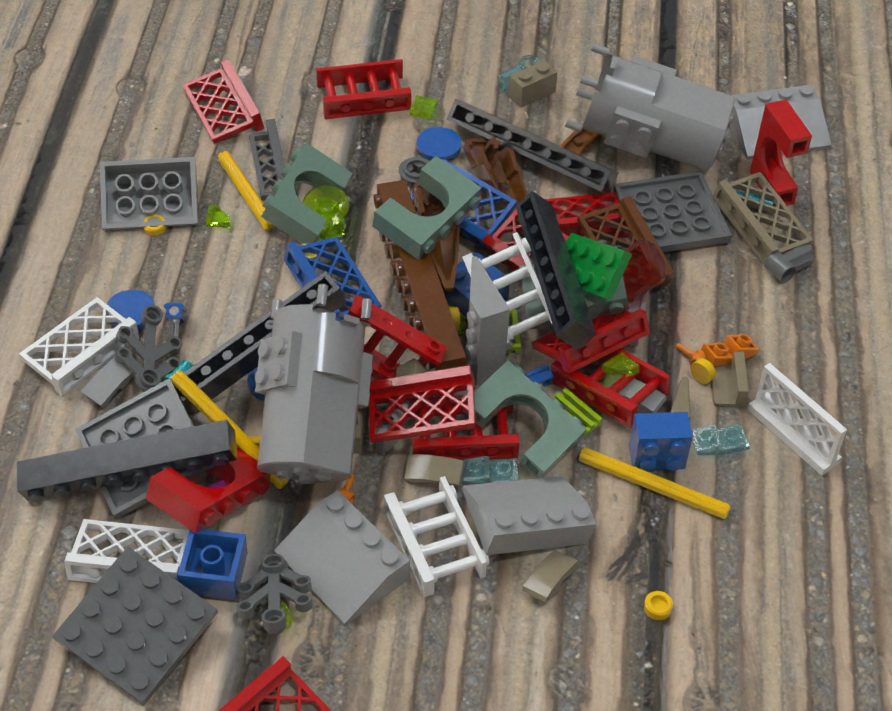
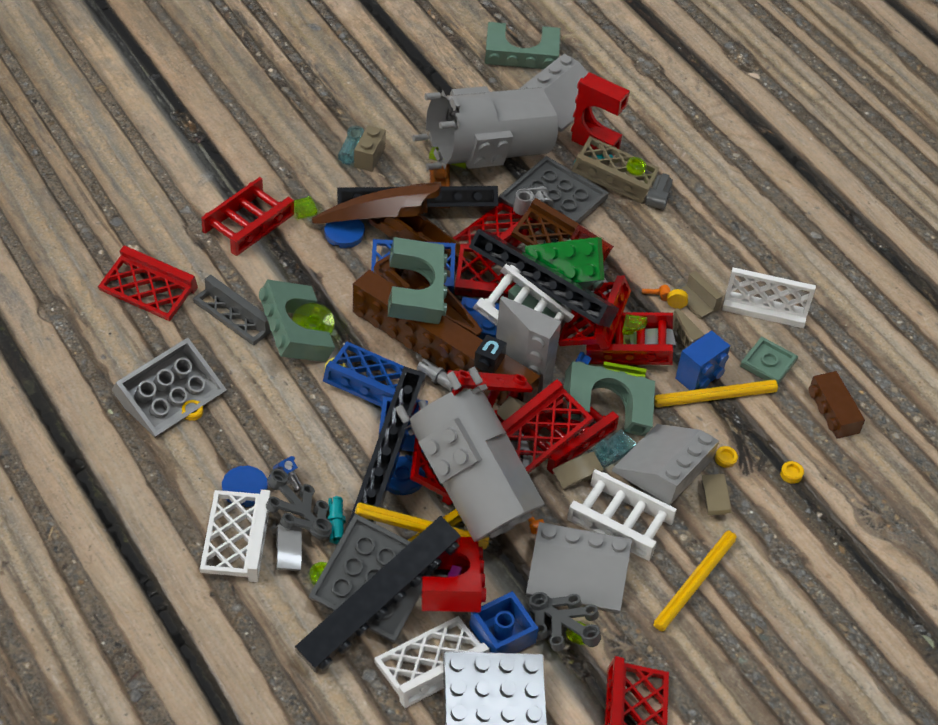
camera: 40 degrees left, 0 degrees up
clear neon green tile [206,204,230,228] -> none
yellow axle [218,151,275,231] -> none
clear neon green tile [320,213,344,241] -> none
dark grey gear [399,157,430,185] -> none
clear light blue slope [692,423,750,455] -> none
orange slope [701,334,760,366] -> none
none -> reddish brown piece [312,182,441,224]
none -> light grey pin [417,359,453,392]
none -> black brick [474,335,507,373]
none -> sand green arch [485,22,560,69]
none -> light grey piece [513,186,554,215]
none -> clear neon green tile [626,157,646,176]
none -> yellow axle [653,530,737,632]
none -> yellow tile [714,446,738,468]
none -> sand green tile [740,337,798,385]
none -> reddish brown brick [809,371,865,439]

